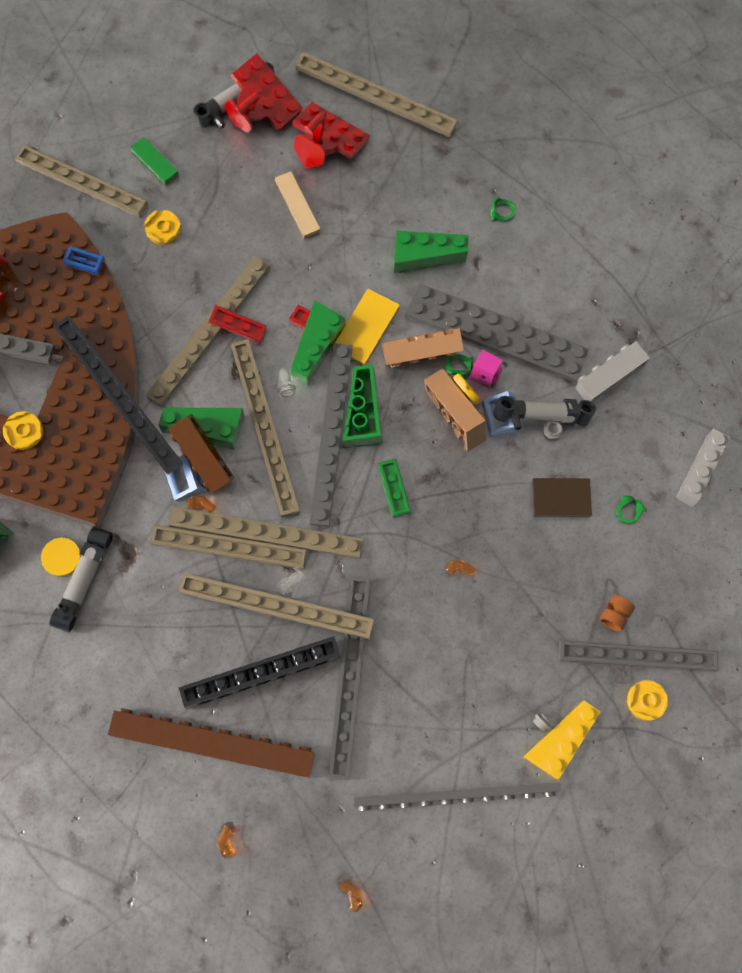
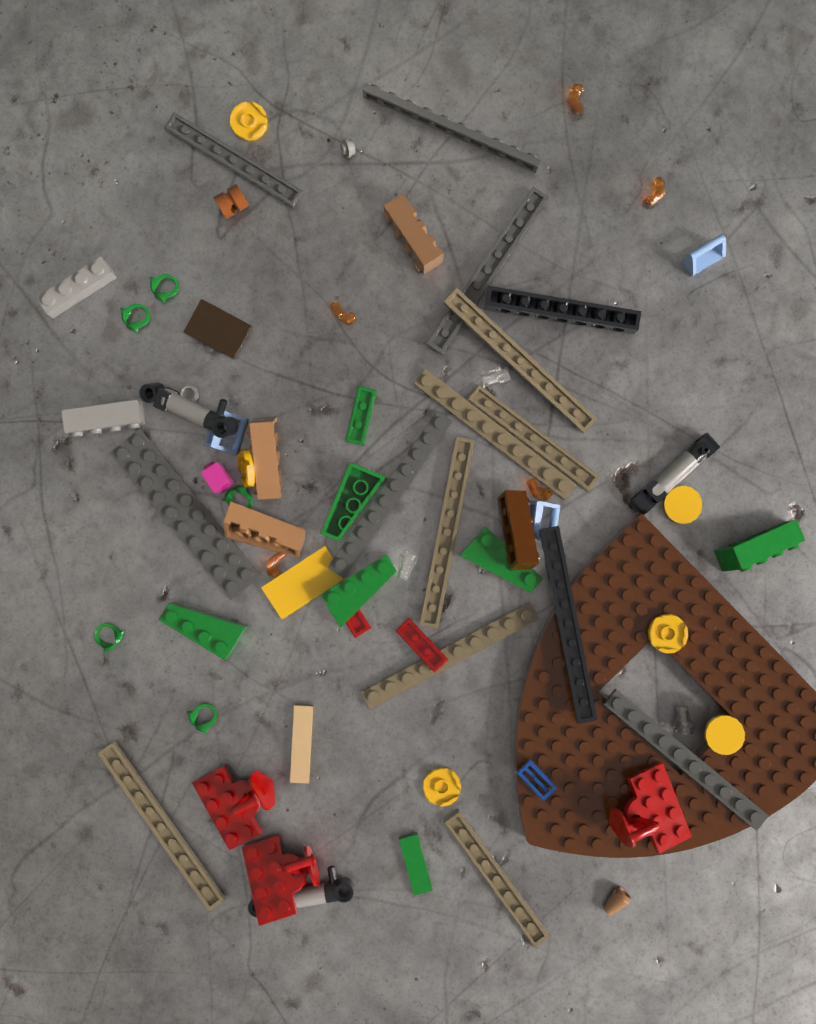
camera: 150 degrees left, 15 degrees up
reddish brown brick [108,708,315,778] -> none
yellow wing [523,700,601,780] -> none
none -> green piece [120,303,150,333]
none -> green piece [187,703,218,734]
none -> clear orange arm [266,552,286,578]
none -> medium nougat wedge [382,194,444,275]
none -> light blue tile [682,234,726,277]

